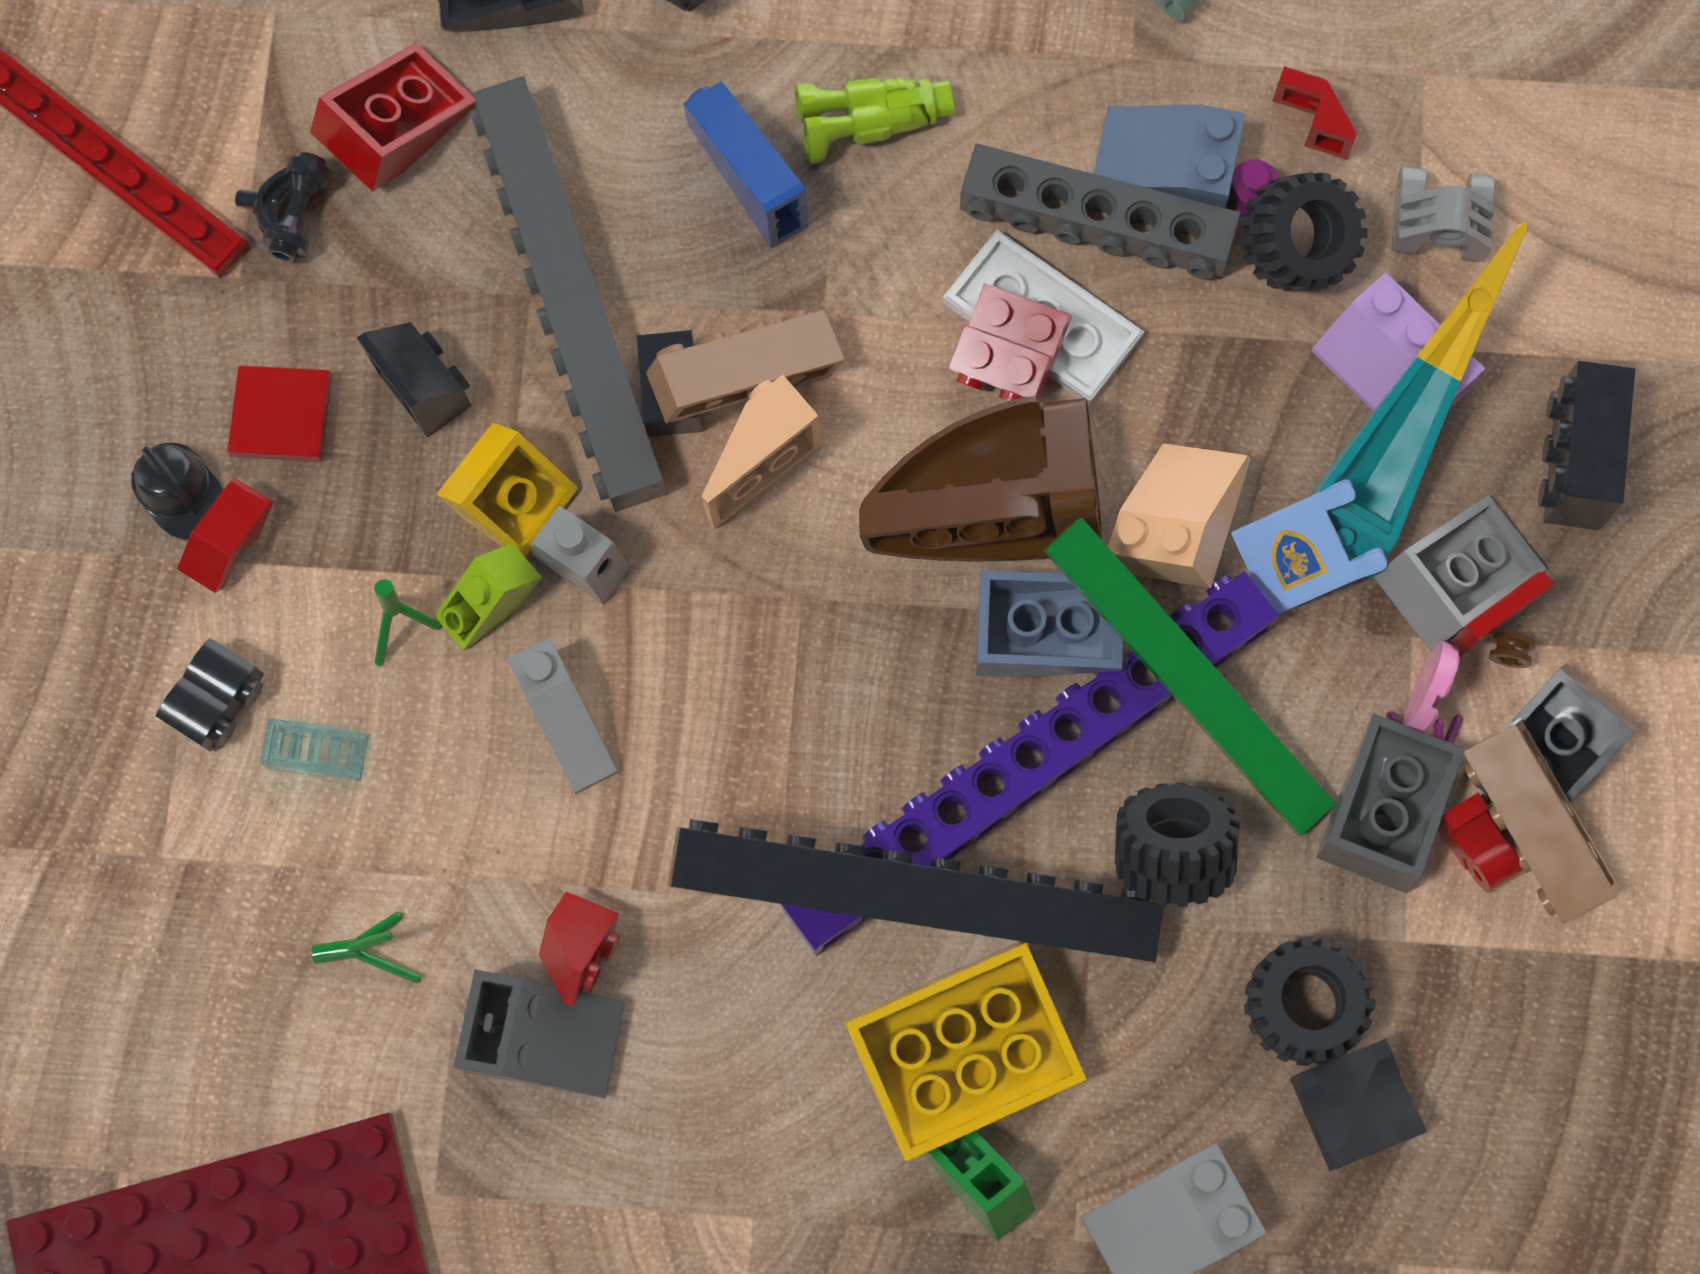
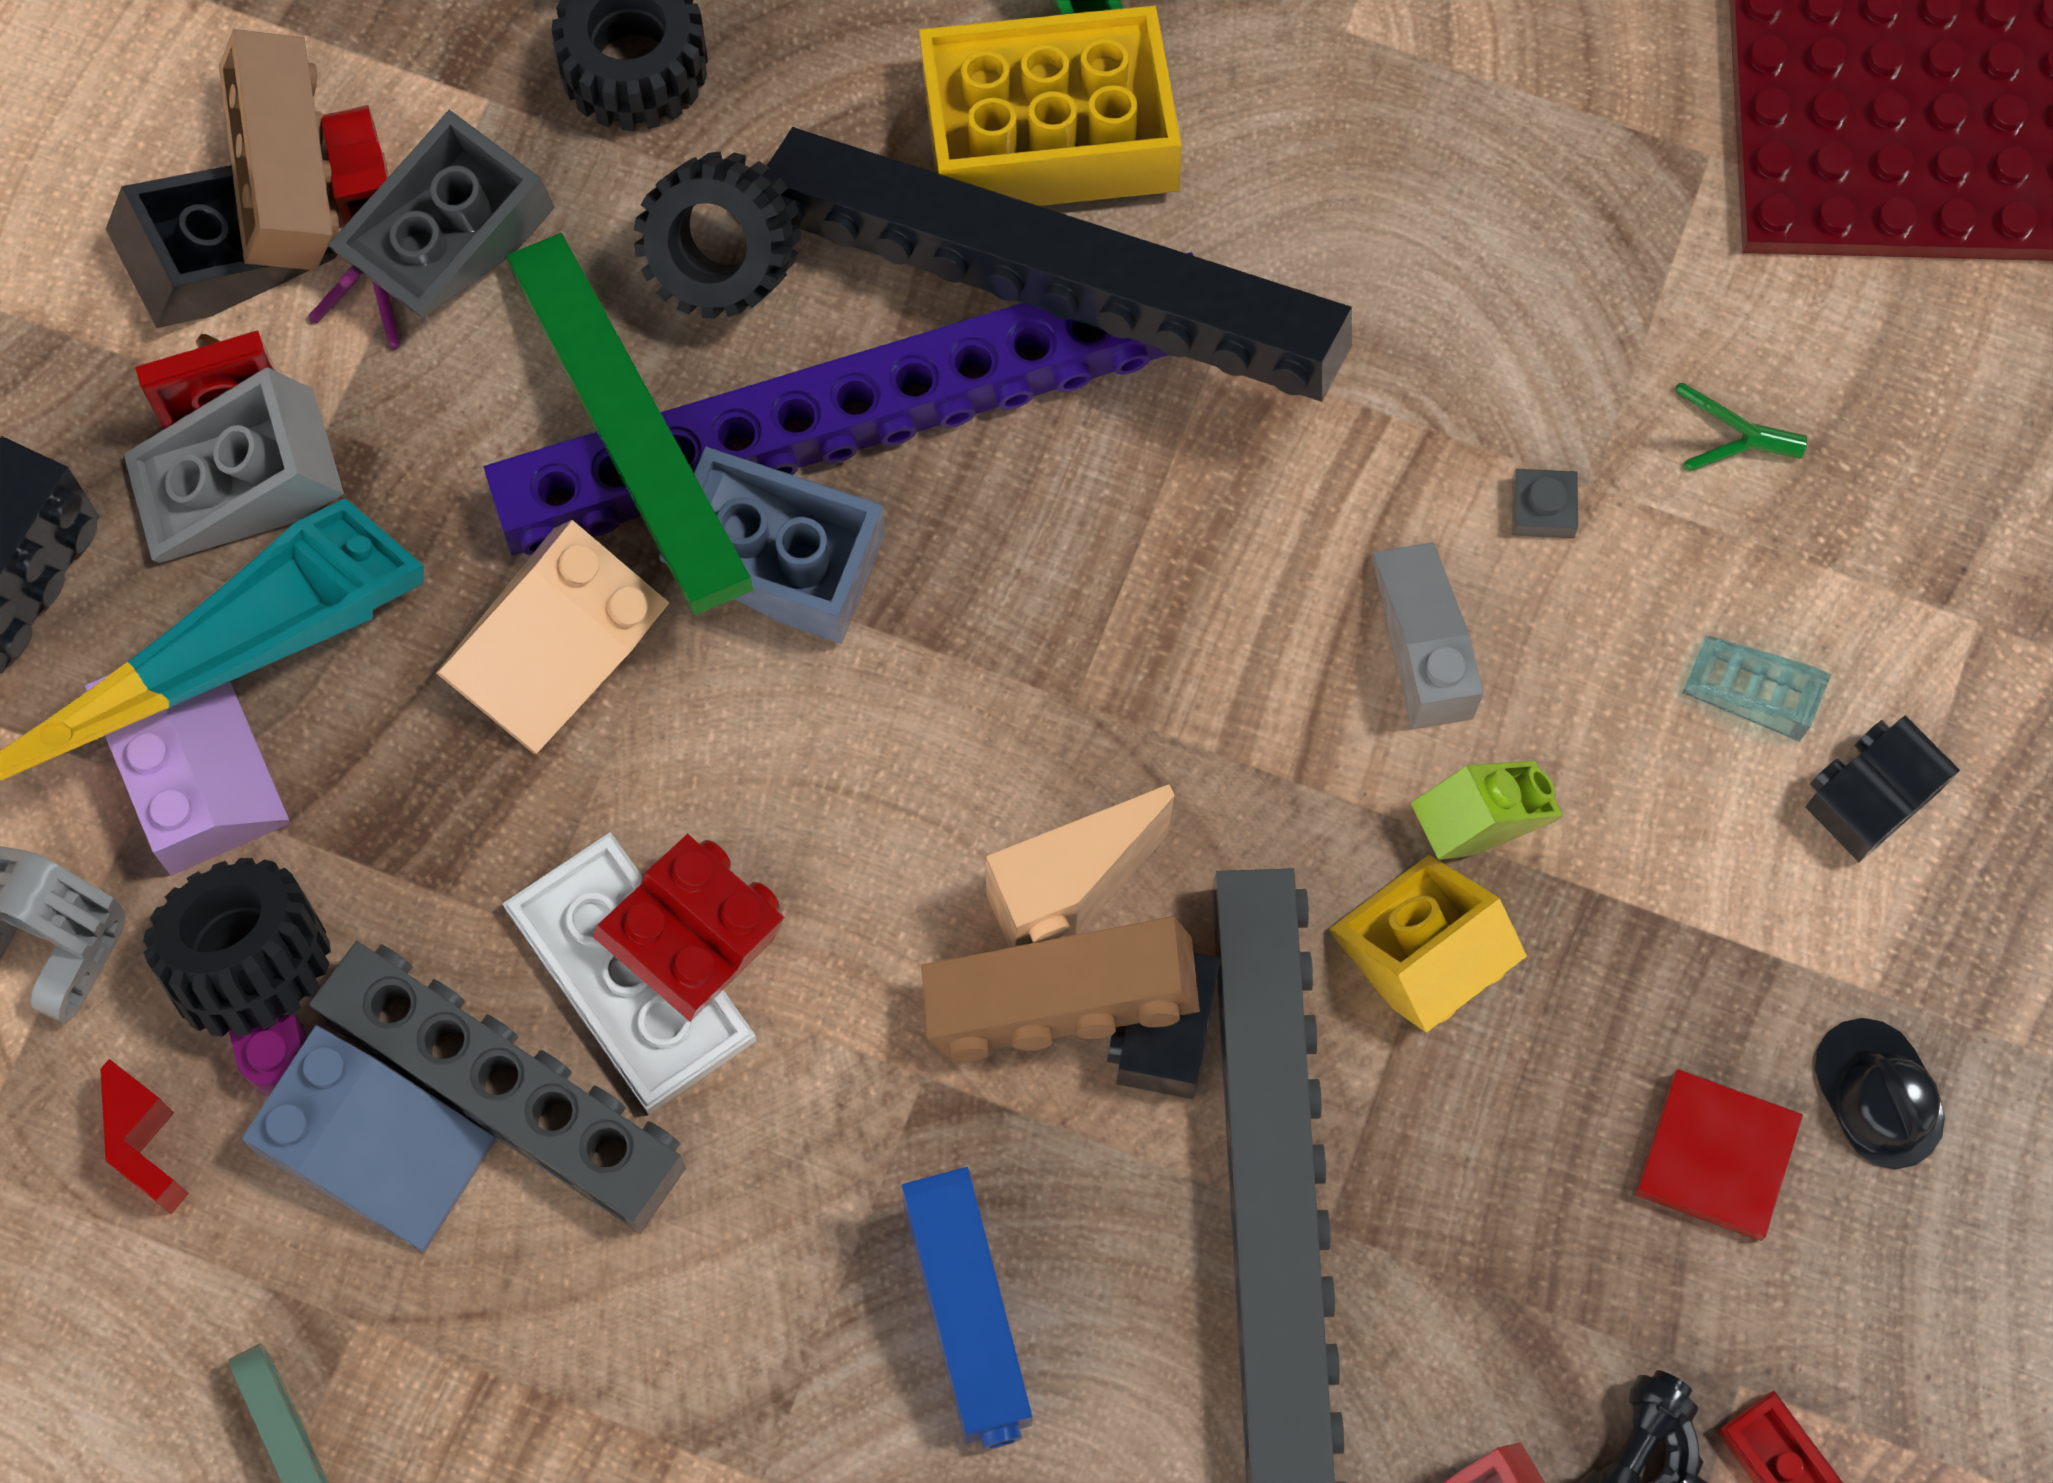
camera: 170 degrees left, 5 degrees down
red slope [177,478,274,593] -> none
black slope [357,322,472,438] -> none
green plant [374,579,440,666] -> none
dark grey slope [454,969,625,1098] -> none
light grey torso [532,506,630,605] -> none
red slope [539,891,620,1007] -> none
lime piece [794,77,955,165] -> none
reddish brown panel [859,396,1103,562] -> none
light blue flag [1231,479,1387,614] -> none
bright pink tile [1403,640,1460,733] -> none
none -> dark grey plate [1512,469,1578,538]

